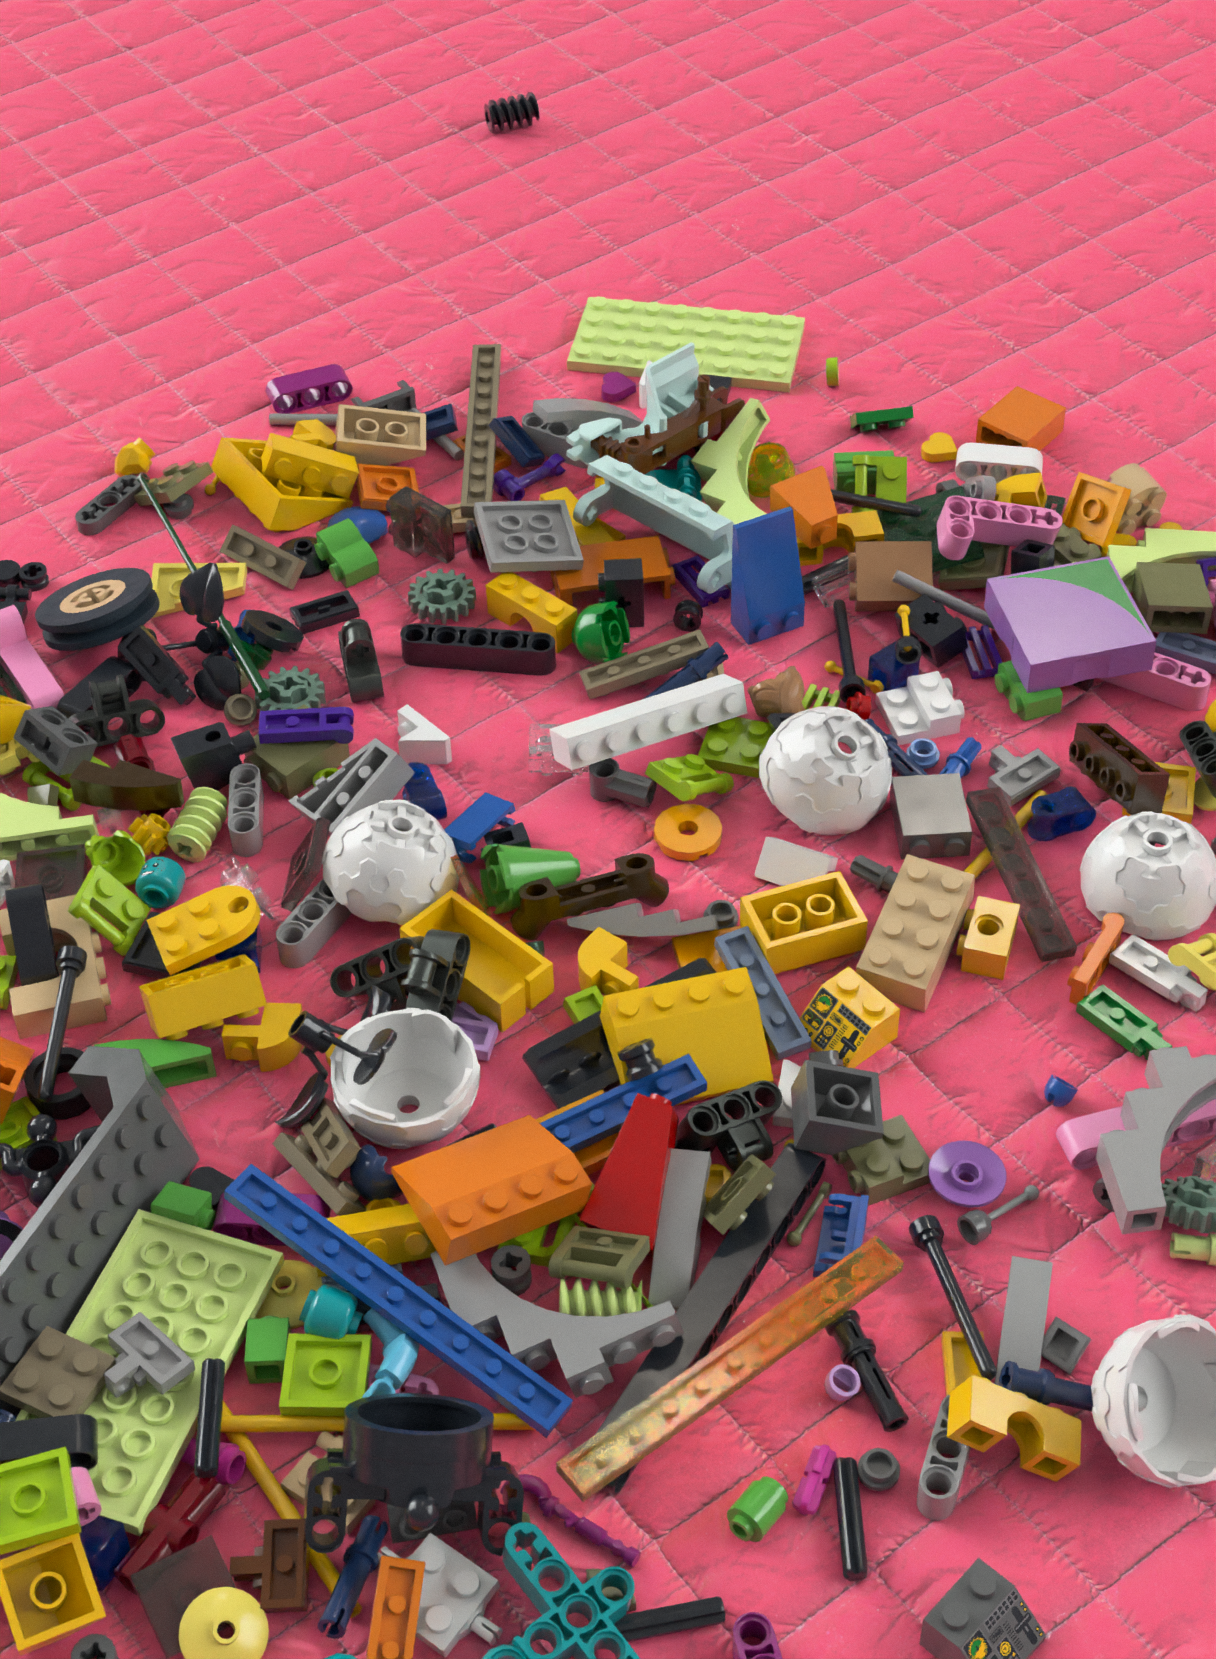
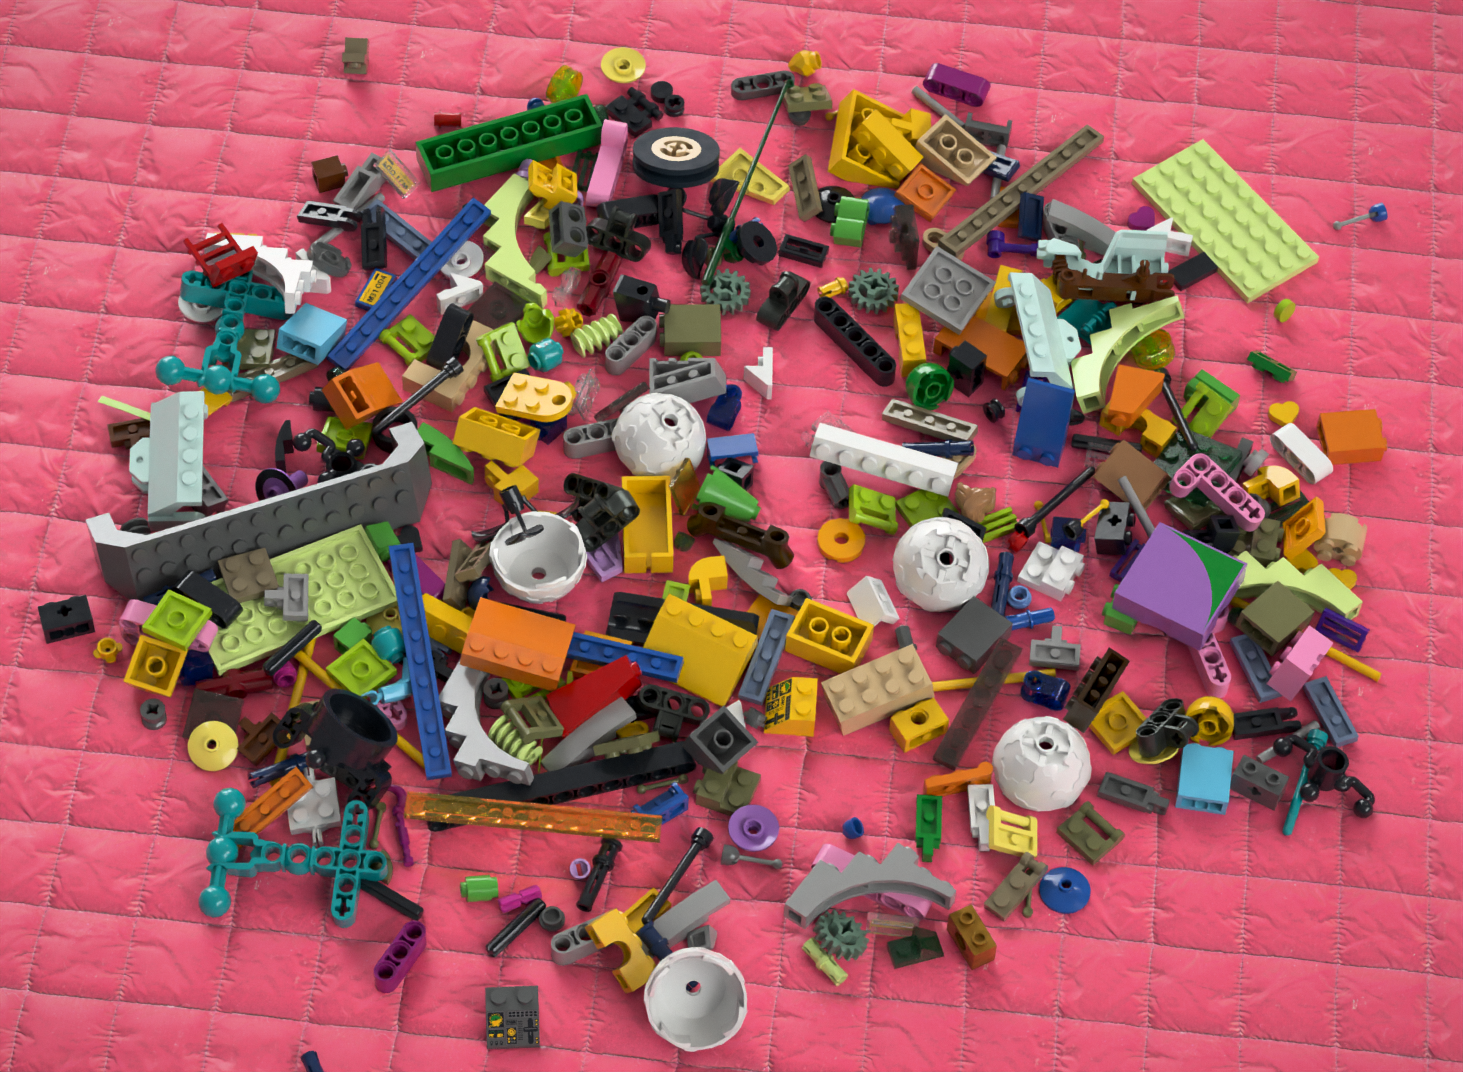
camera: 40 degrees right, 10 degrees up
dark brown slope [69,759,184,811] -> none
dark tan plate [224,694,257,726] -> none
dark purple plate [258,707,354,744] -> none
black wheel [617,1038,664,1081] -> none
none -> yellow pin [817,277,849,298]
none -> hinge [1333,202,1388,230]

